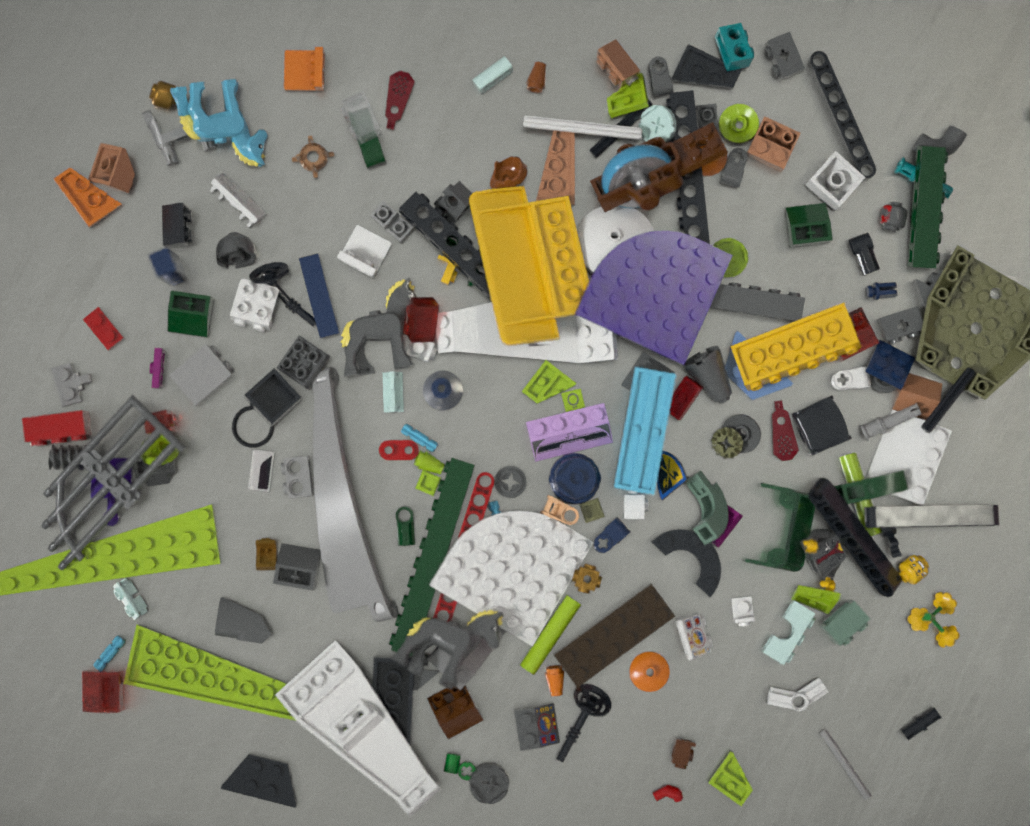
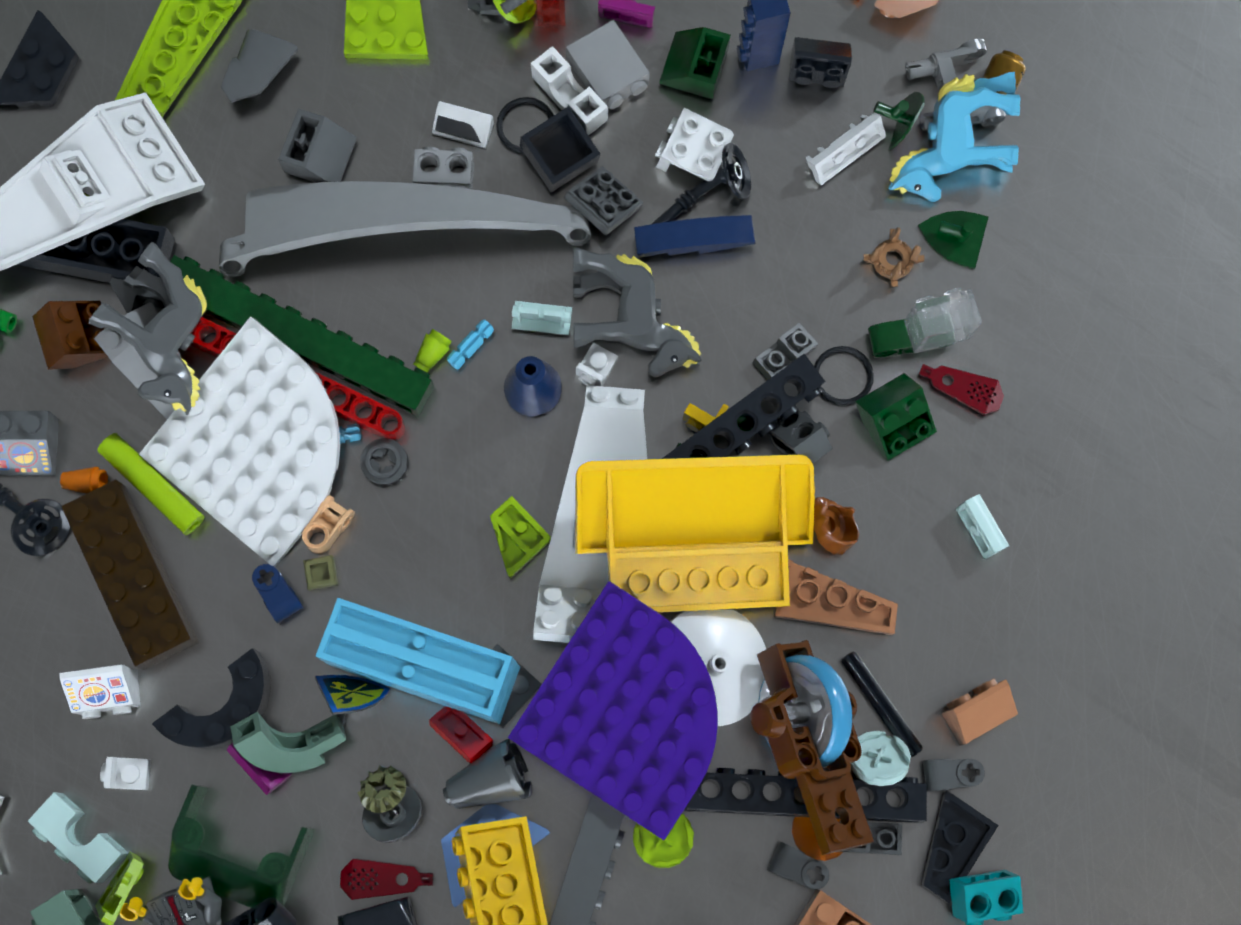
camera: 95 degrees right, 10 degrees down
dark grey cylinder [216,232,256,269] -> none
pearl gold bracket [255,538,277,570] -> none
orange bracket [284,47,325,91] -> none
white bracket [337,225,392,279] -> none
red plate [379,440,419,460] -> none
dark green piece [395,505,415,546] -> none
clear red piece [404,297,439,343] -> none
lime tile [415,470,441,496] -> none
white axle [523,116,642,140] -> none
dark orange cone [526,62,546,93] -> none
lavender slope [526,403,613,462] -> none
dark blue piece [549,453,601,505] -> none
lime tile [561,388,585,412] -> none
pearl gold brick [572,564,602,594] -> none
lime wing [607,73,649,118] -> none
white brick [623,491,648,519] -> none
orange dish [629,652,670,692] -> none
lime dish [719,104,759,143] -> none
none -> white arch [531,46,608,136]
none -> black tyre [814,346,874,405]
none -> dark green slope [855,373,937,461]
none -> dark green shield [873,92,925,150]
none -> dark green shield [918,211,989,269]

